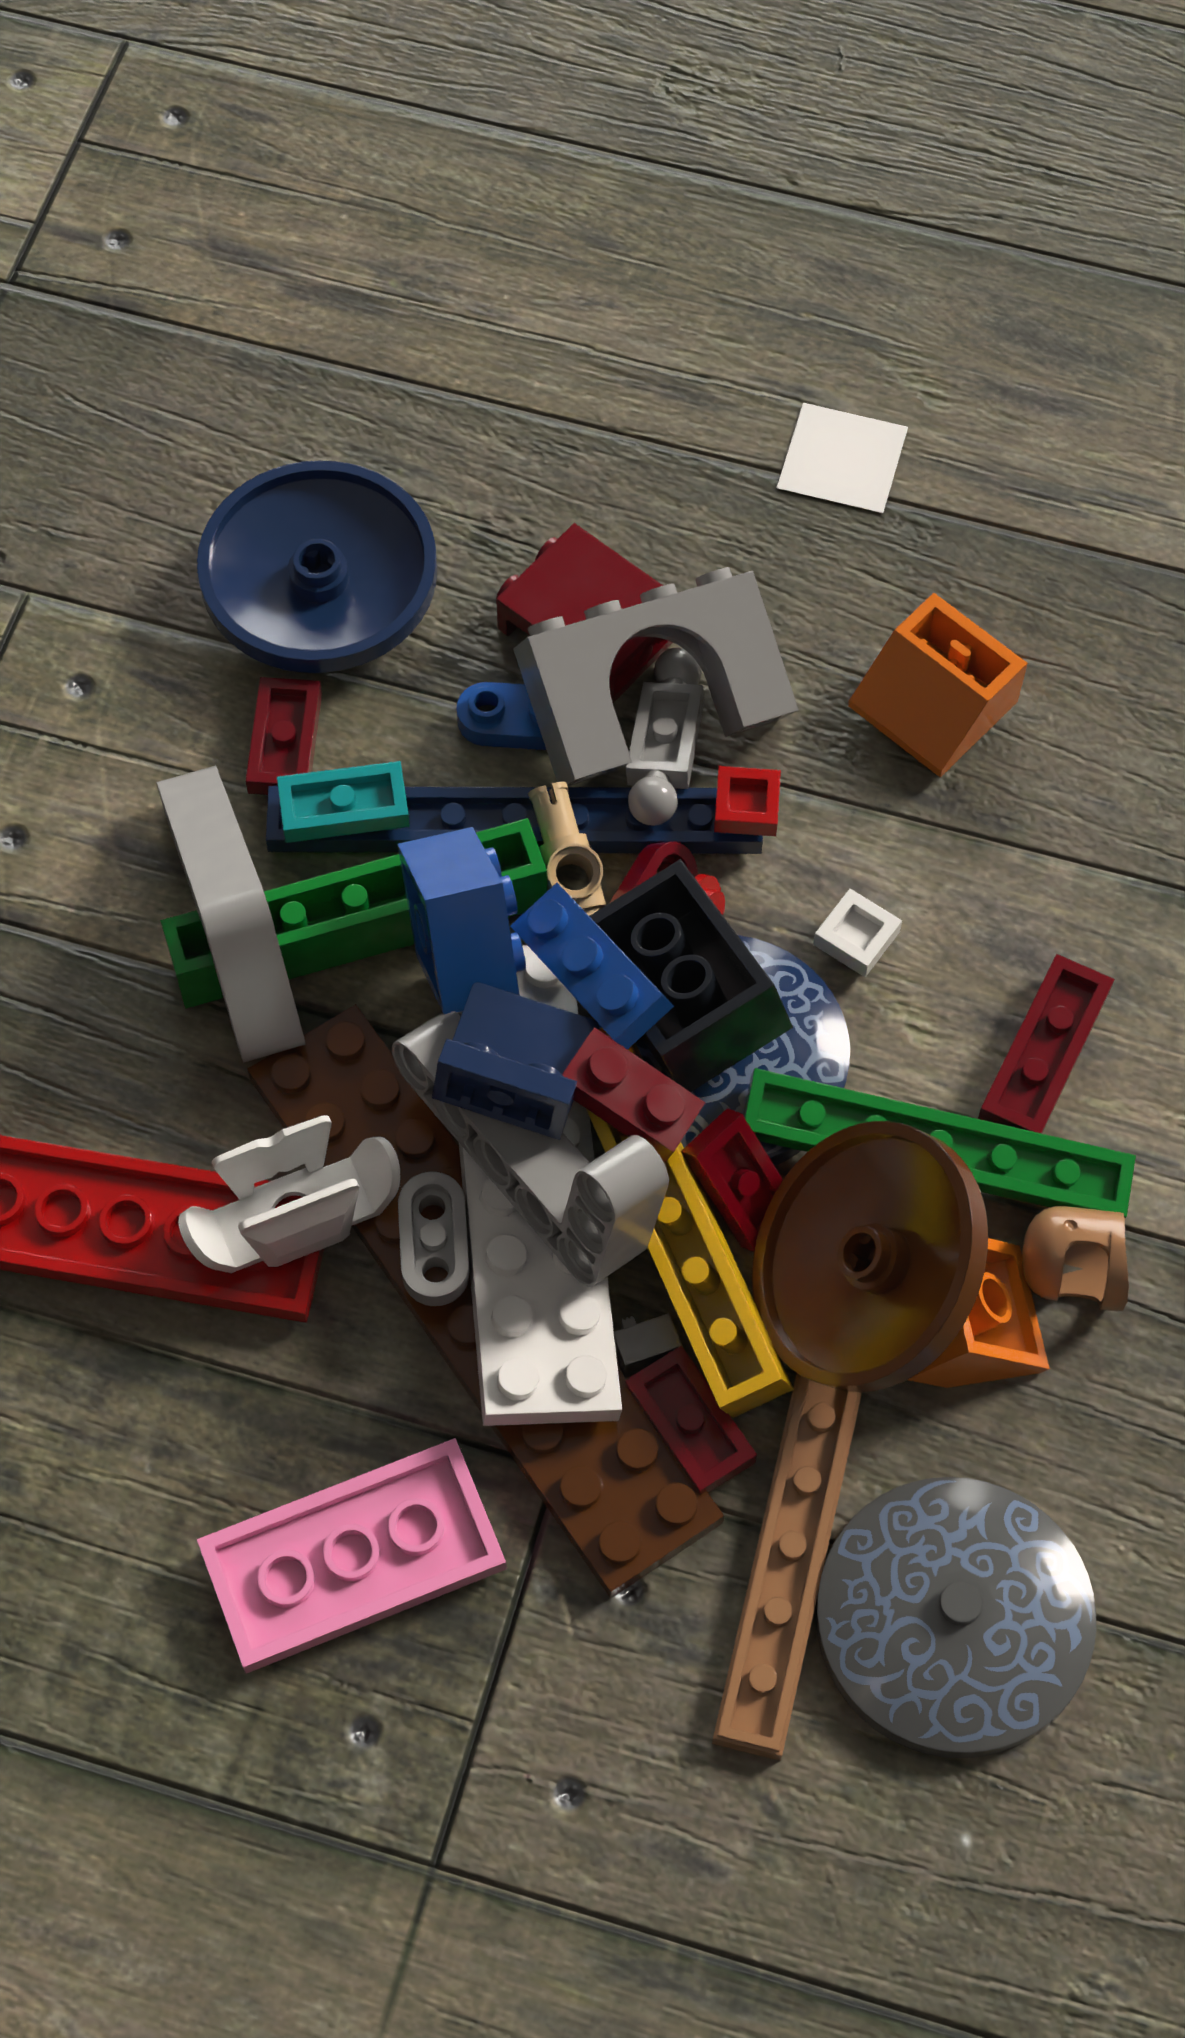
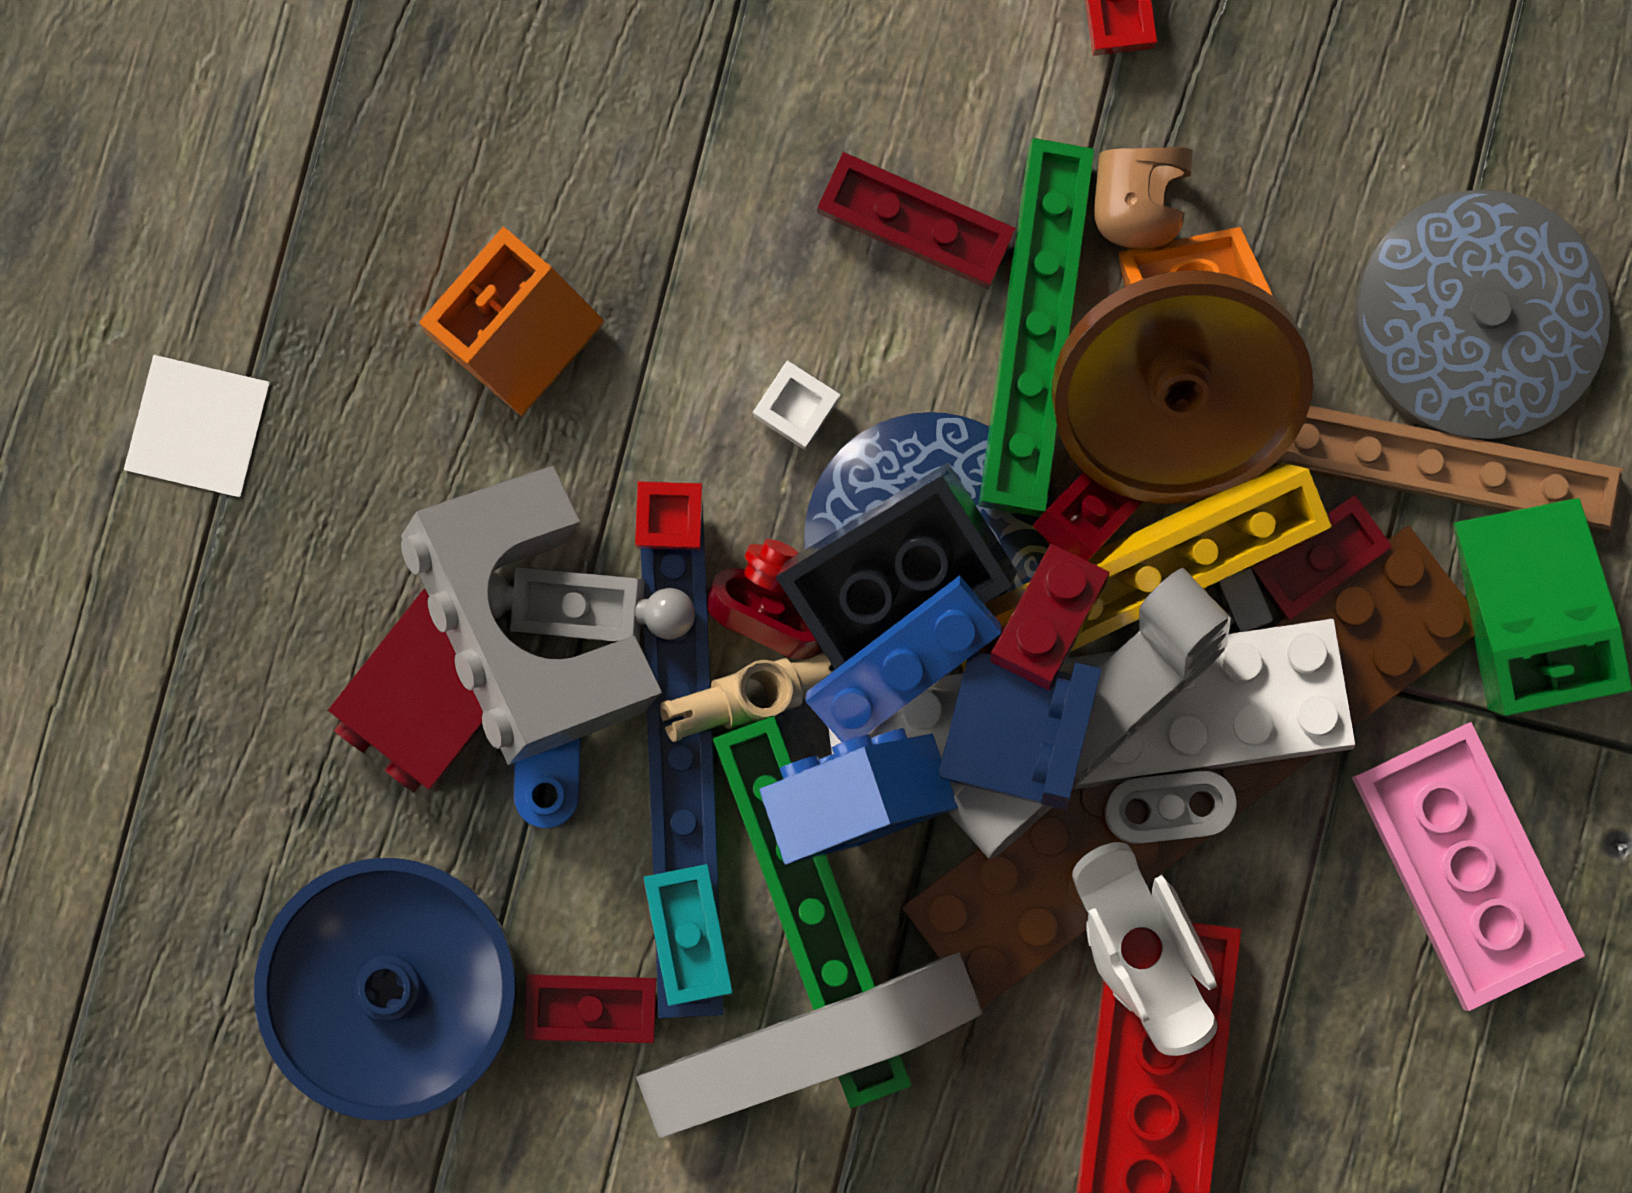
camera: 95 degrees left, 20 degrees up
none -> green slope [1452,498,1632,716]

